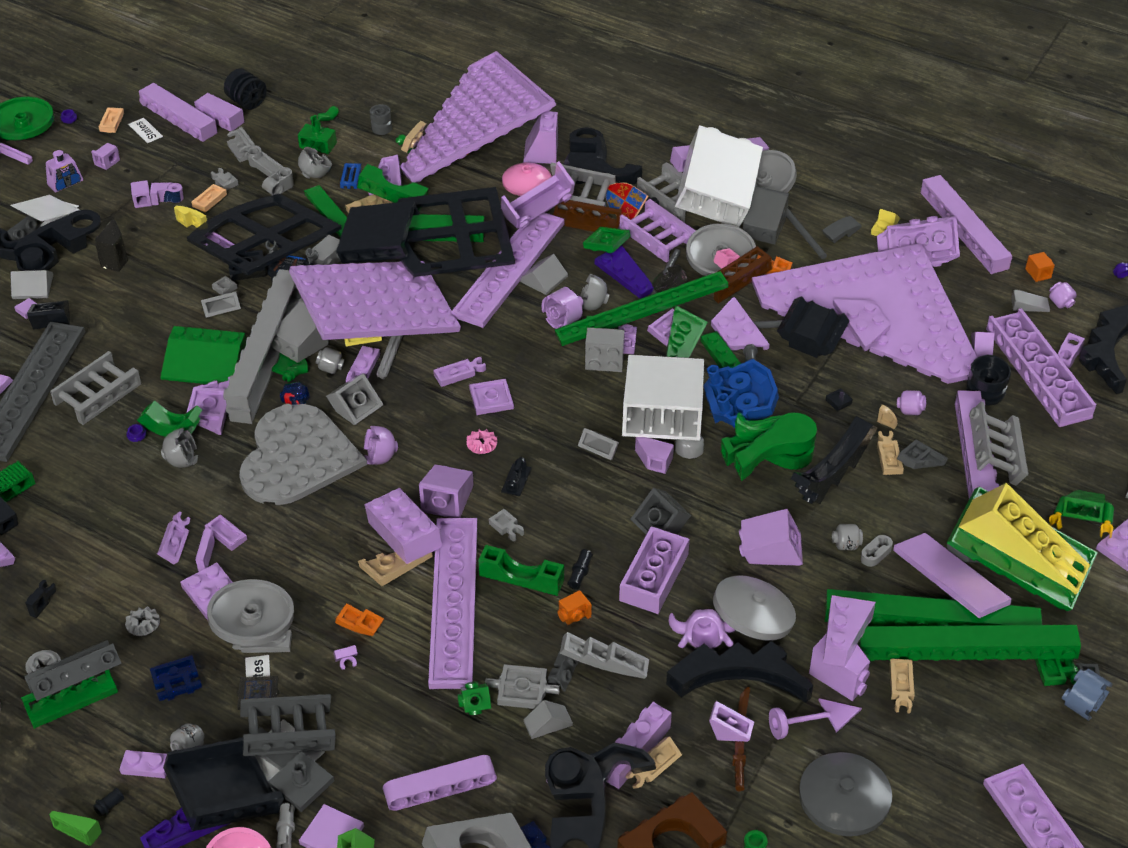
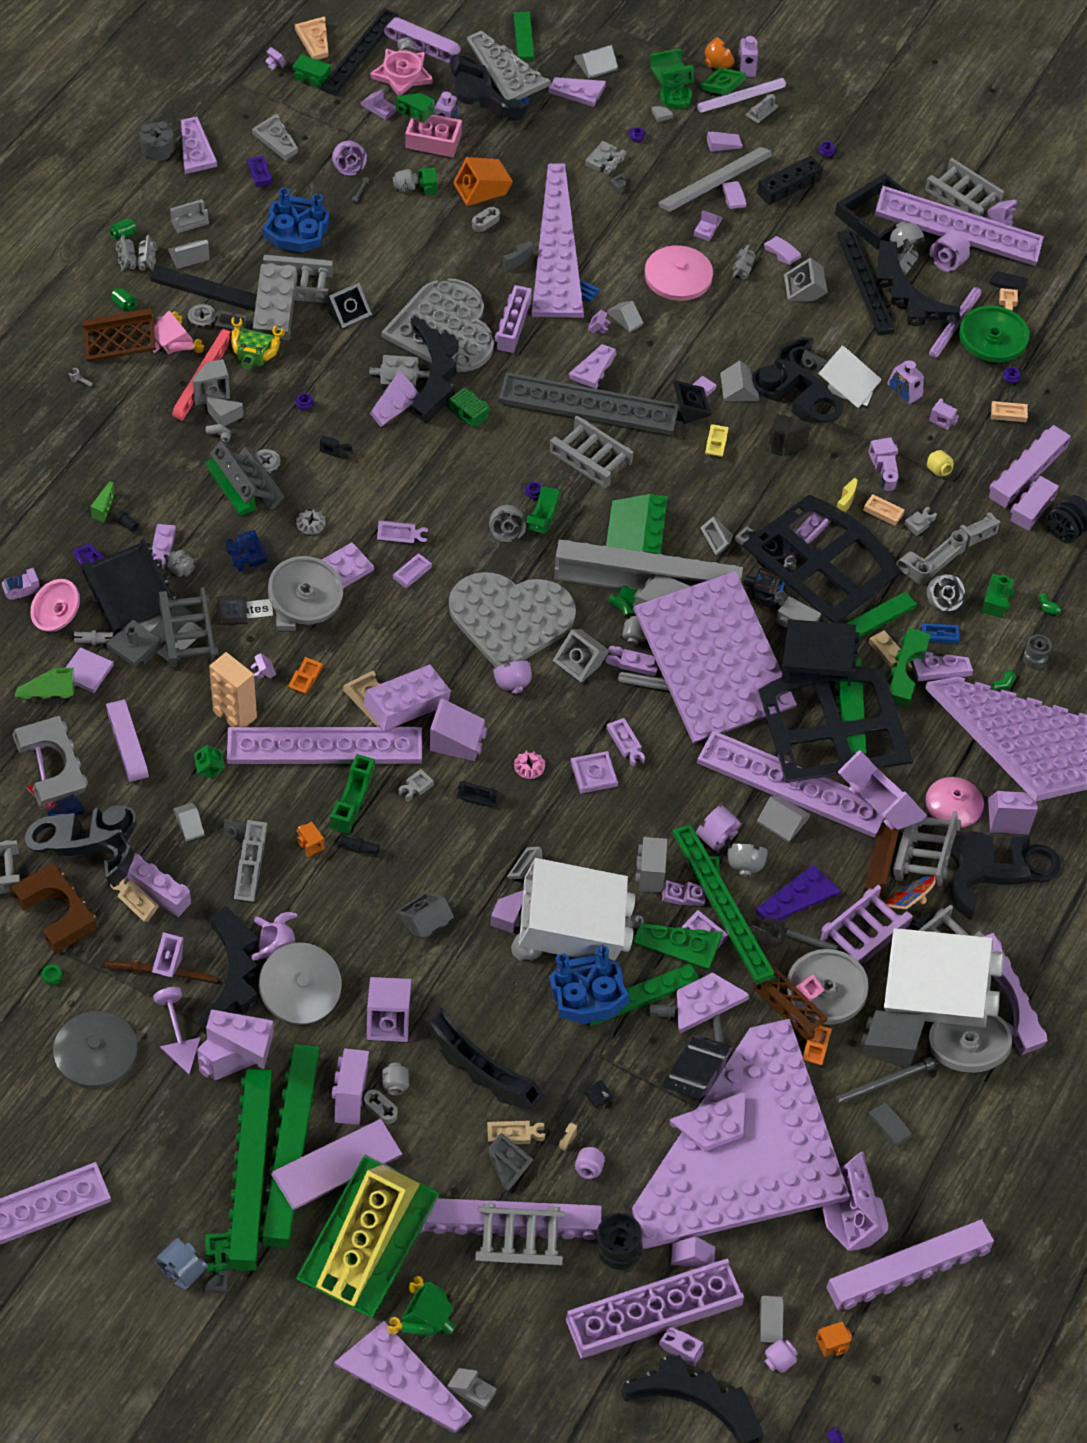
camera: 85 degrees right, 10 degrees up
white sticker [128,118,163,143] -> none
lavender wing [187,377,230,435] -> none
lavender tile [195,528,215,571] -> none
clear blue head [280,381,309,405] -> none
tan plate [401,121,427,153] -> none
light grey plate [485,664,560,709] -> none
green plate [583,227,631,253] -> none
lavender brick [619,526,689,614] -> none
green animal [720,412,817,481] -> none
light yellow slope [871,209,900,236] -> none
tan plate [889,659,915,713] -> none
none -> light nougat brick [209,652,257,727]
none -> lavender wedge [332,1049,369,1125]
none -> light yellow slope [705,424,729,457]
none -> light yellow head [927,450,954,477]

